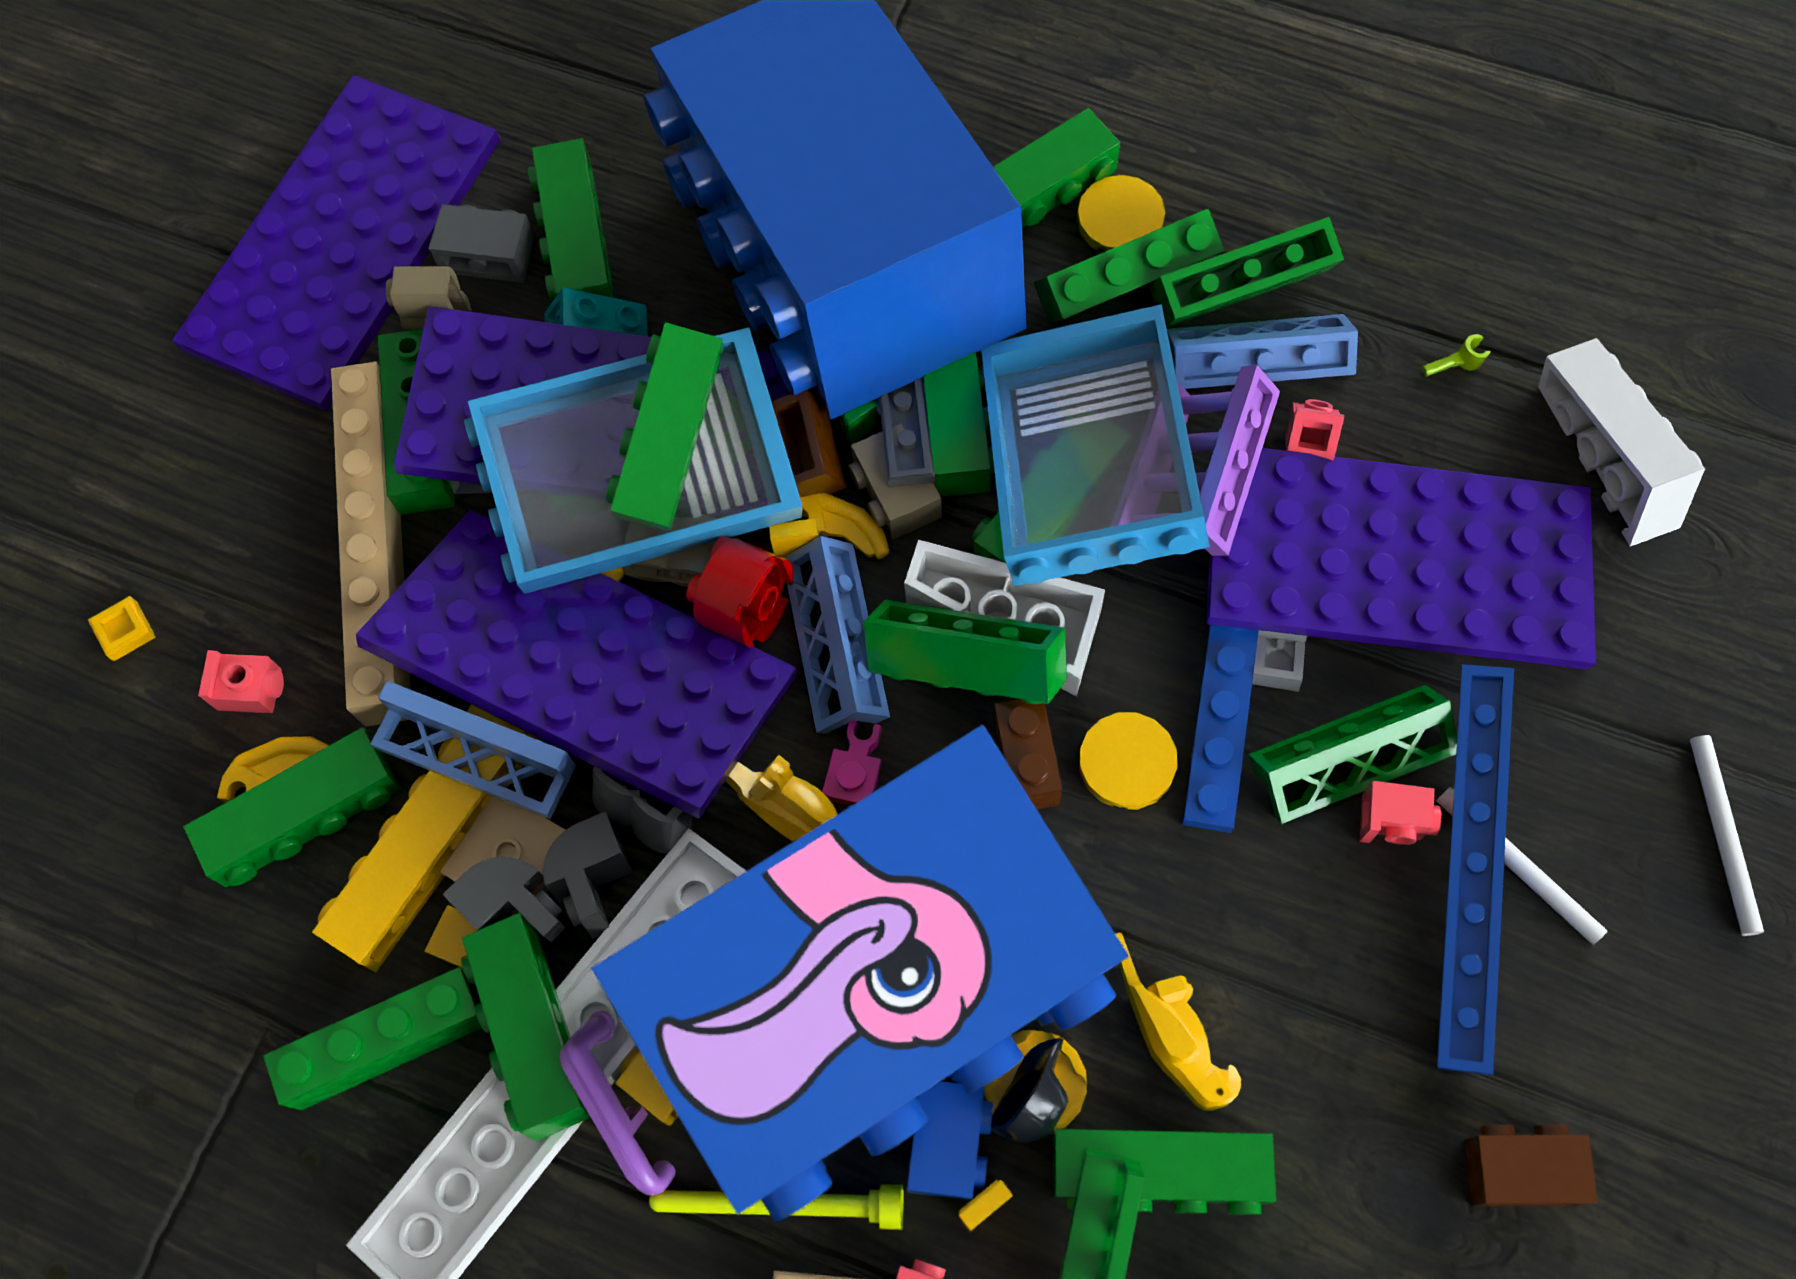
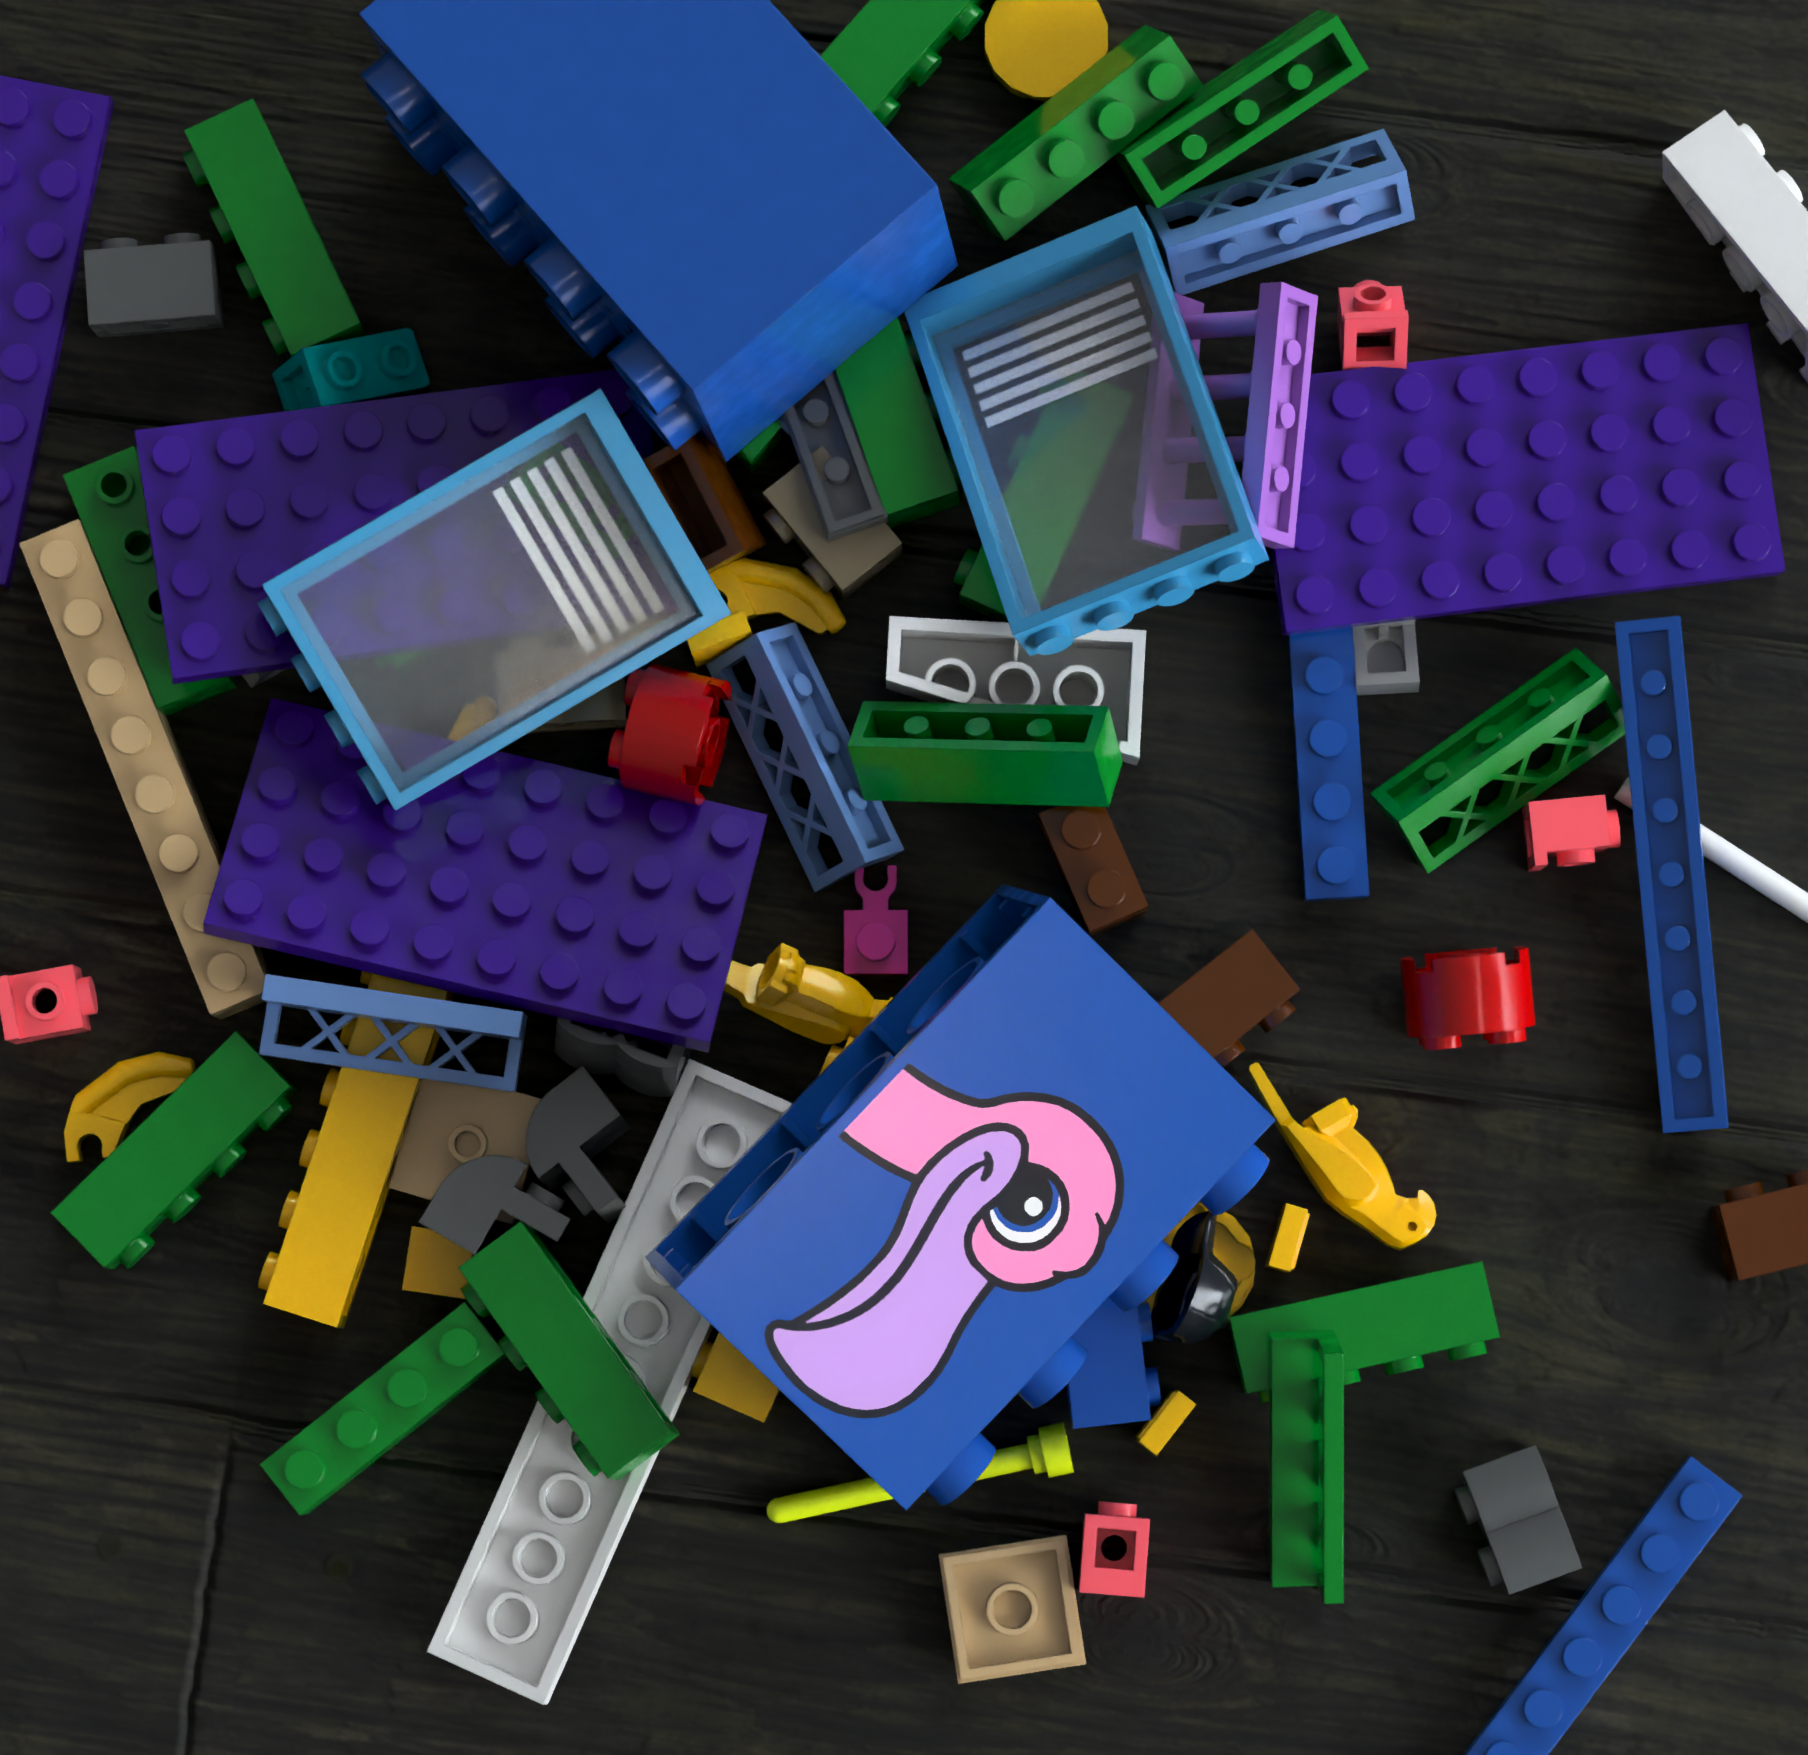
camera: 15 degrees left, 15 degrees up
dark tan brick [386,266,472,331] -> none
medium lavender piece [559,1011,675,1195] -> none
green brick [605,322,723,533] -> none
yellow tile [1079,712,1178,810] -> none
lime hand [1422,334,1491,377] -> none
none -> reddish brown brick [1158,929,1300,1068]
none -> yellow tile [1265,1203,1310,1273]
none -> red brick [1400,946,1536,1050]

